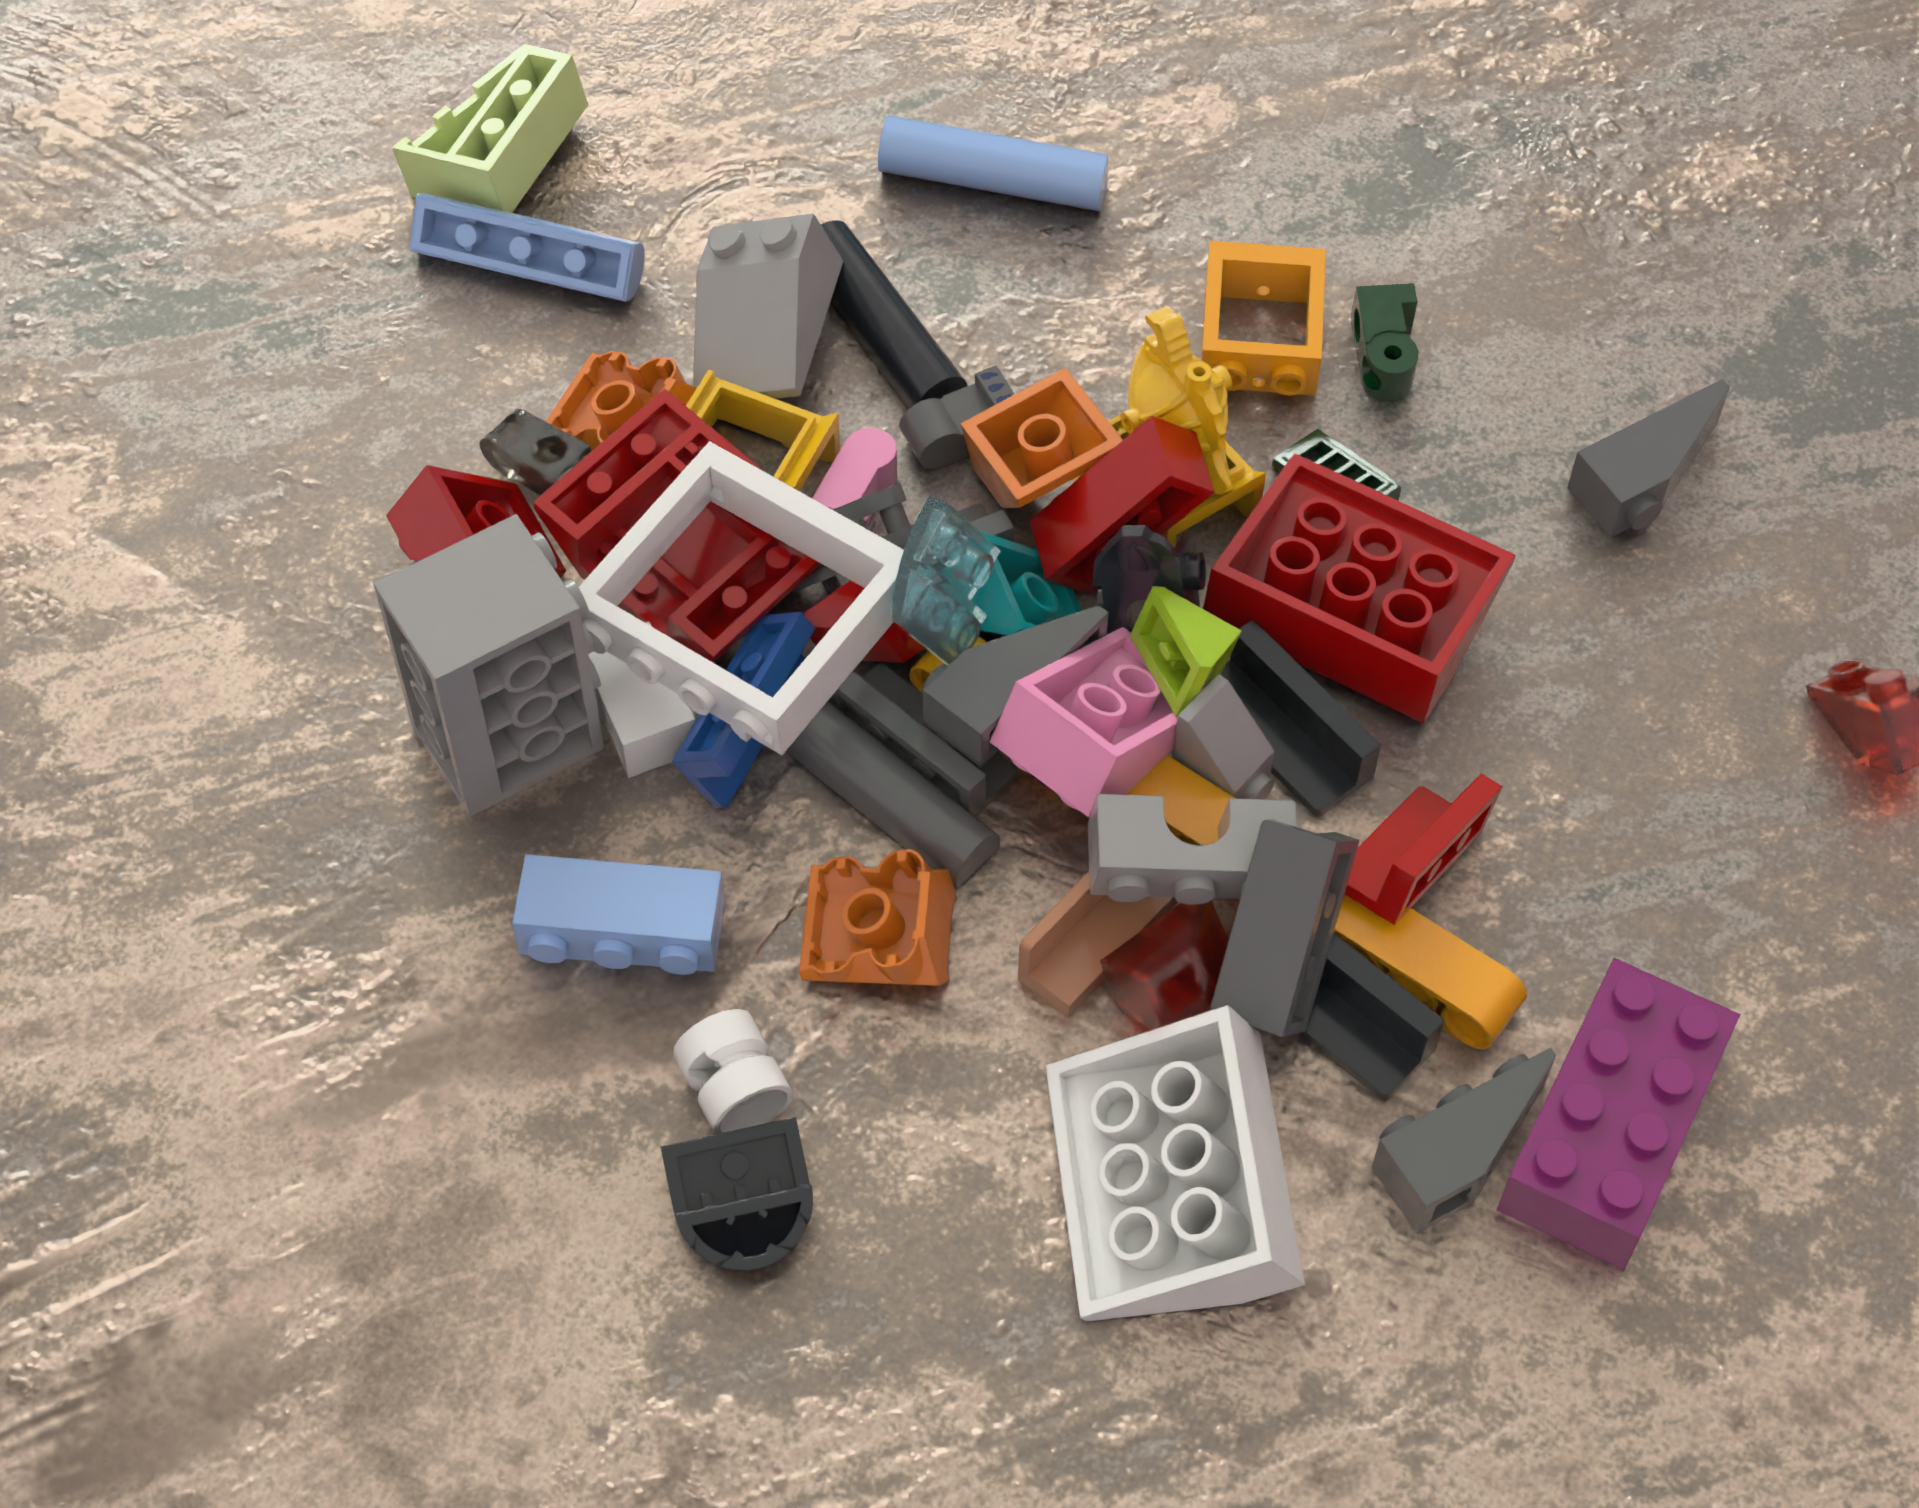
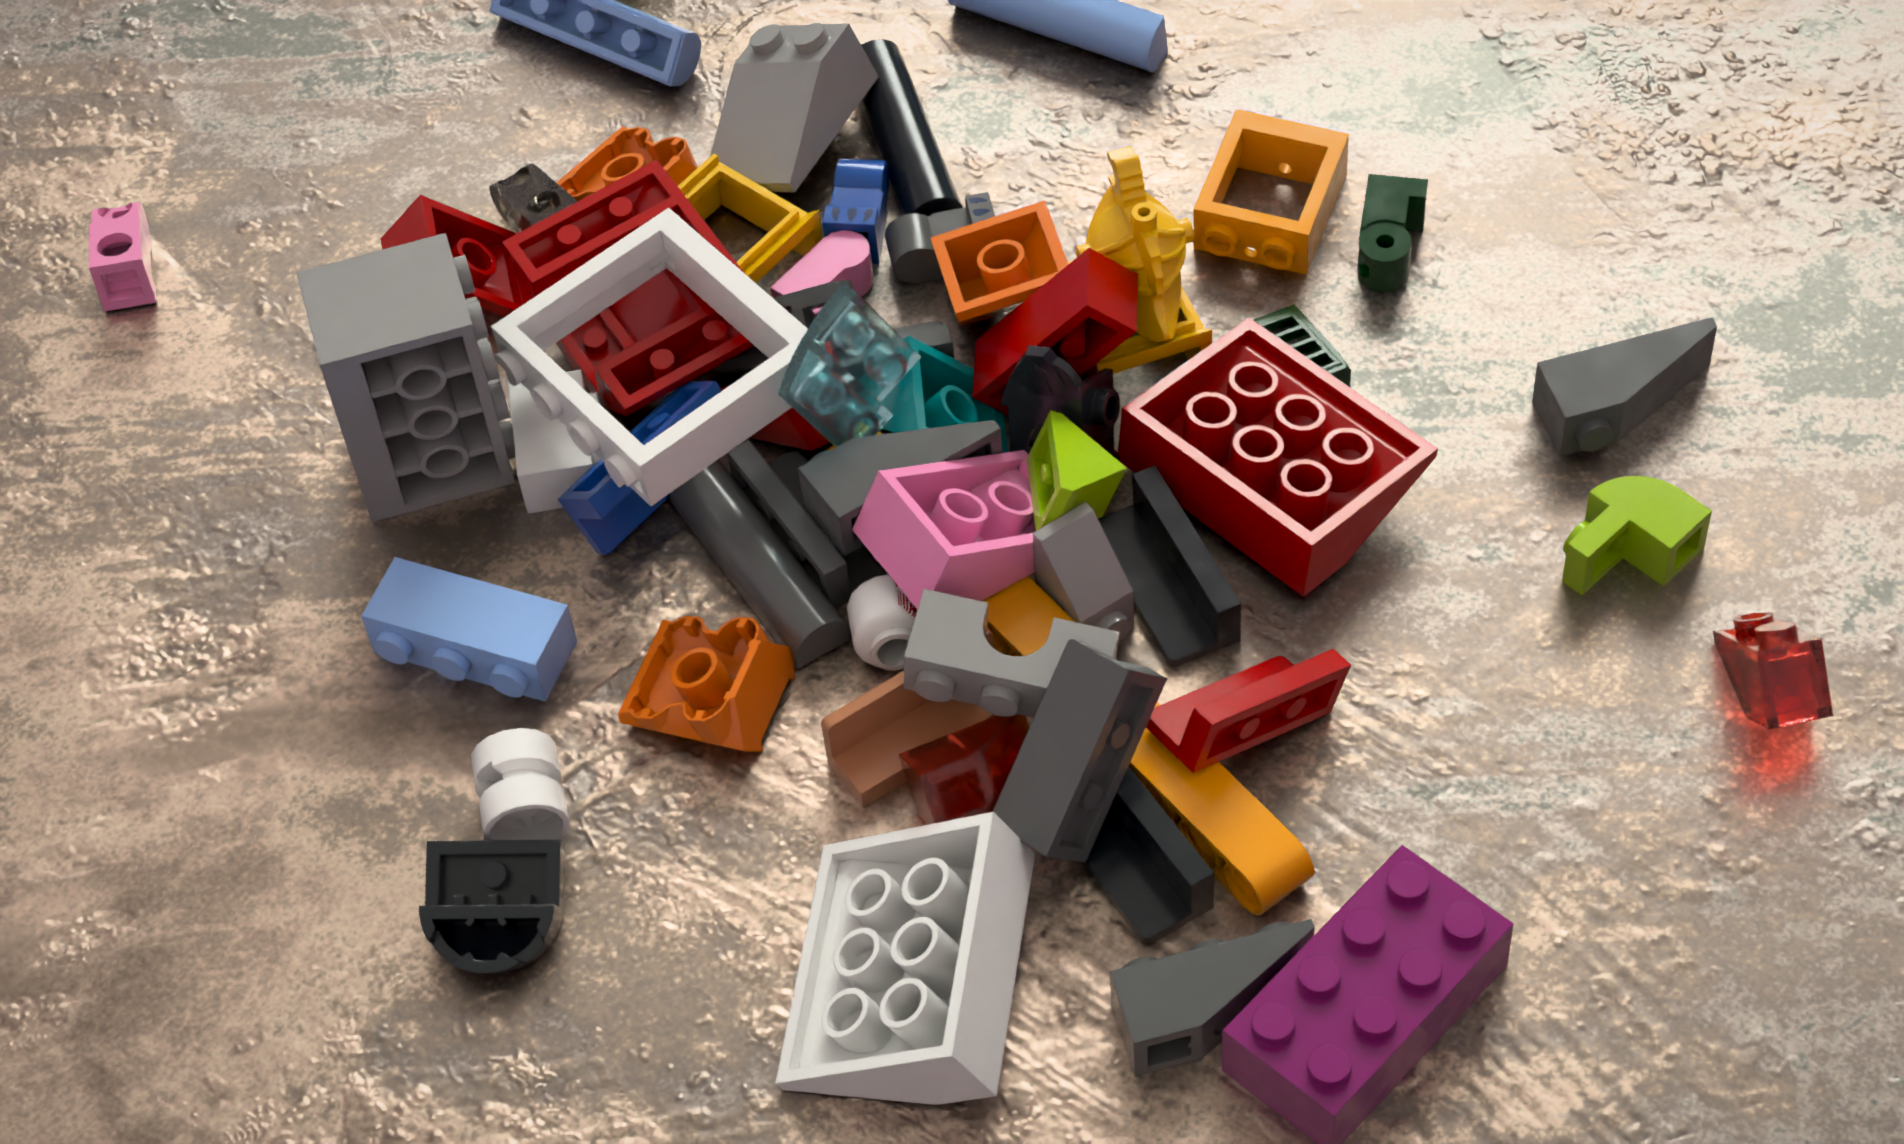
camera: 20 degrees right, 5 degrees down
none -> bright pink leg [89,201,157,312]
none -> blue leg [822,159,889,264]
none -> white head [847,574,917,671]
none -> lime brick [1562,476,1712,596]

